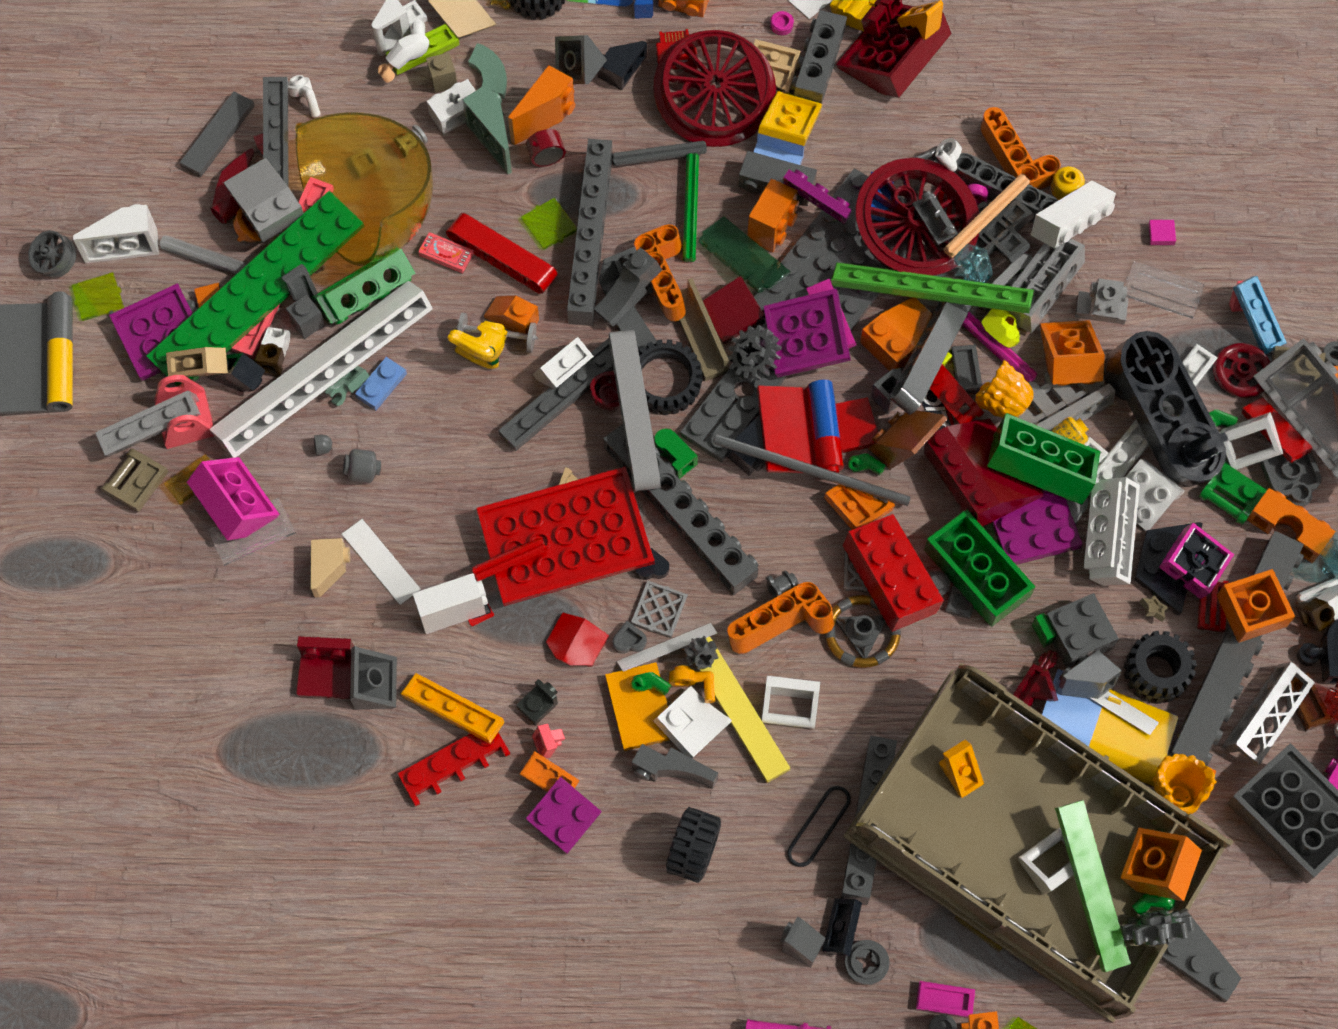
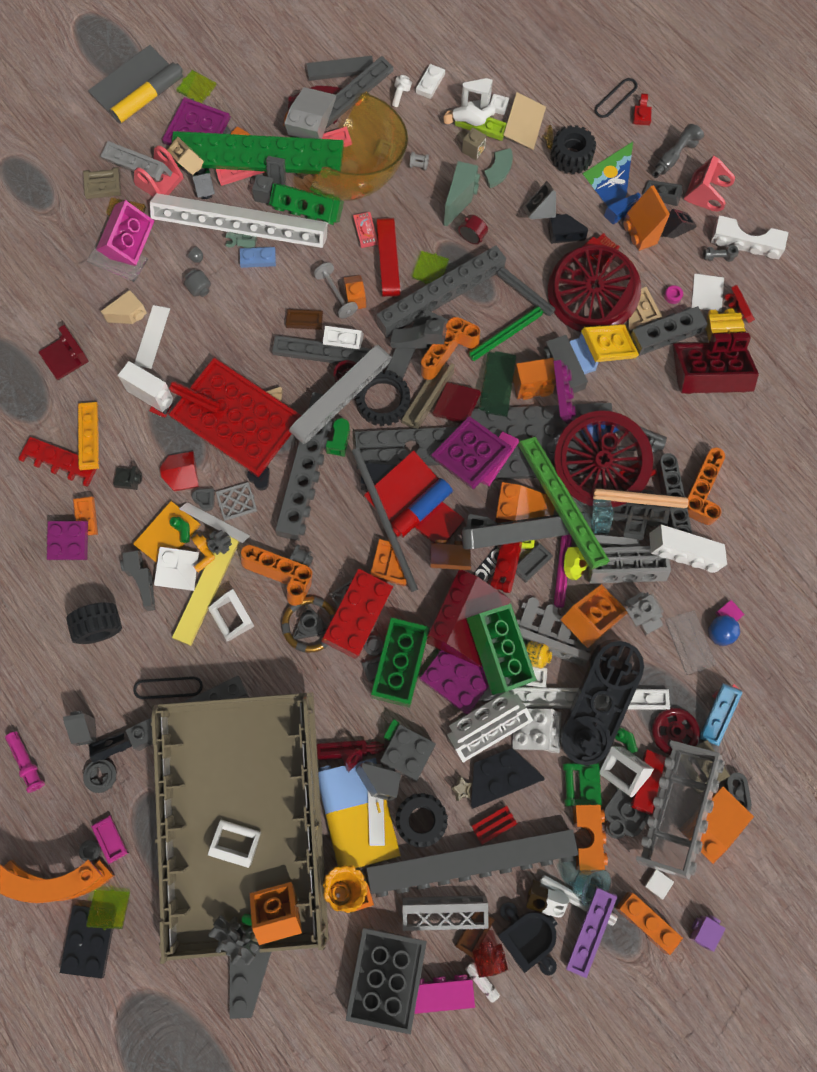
camera: 50 degrees right, 5 degrees up
dark grey wheel [28,230,76,278] -> none
white slope [73,204,159,264] -> none
light grey axle [159,235,248,274] -> none
dark brown leg [255,327,290,377] -> none
dark grey slope [350,646,397,710] -> none
white brick [427,79,476,135] -> none
yellow hair [447,321,508,369] -> none
orange slope [508,65,576,145] -> none
coral tile [532,724,565,759] -> none
dark grey gear [728,325,782,381] -> none
green arm [848,453,886,476] -> none
light orange slope [897,0,943,40] -> none
dark grey hinge [912,191,958,245] -> none
white plate [935,138,962,172] -> none
light orange slope [939,739,984,798] -> none
dark pink tile [967,184,988,205] -> none
light orange hair [975,360,1034,418] -> none
yellow head [1051,166,1085,200] -> none
tile [1055,800,1131,972] -> none
piece [1159,523,1234,599] -> none
orange brick [1217,569,1295,643] -> none
none -> reddish brown tile [286,309,323,330]
none -> white plate [416,64,445,99]
none -> blue hair [708,615,740,646]

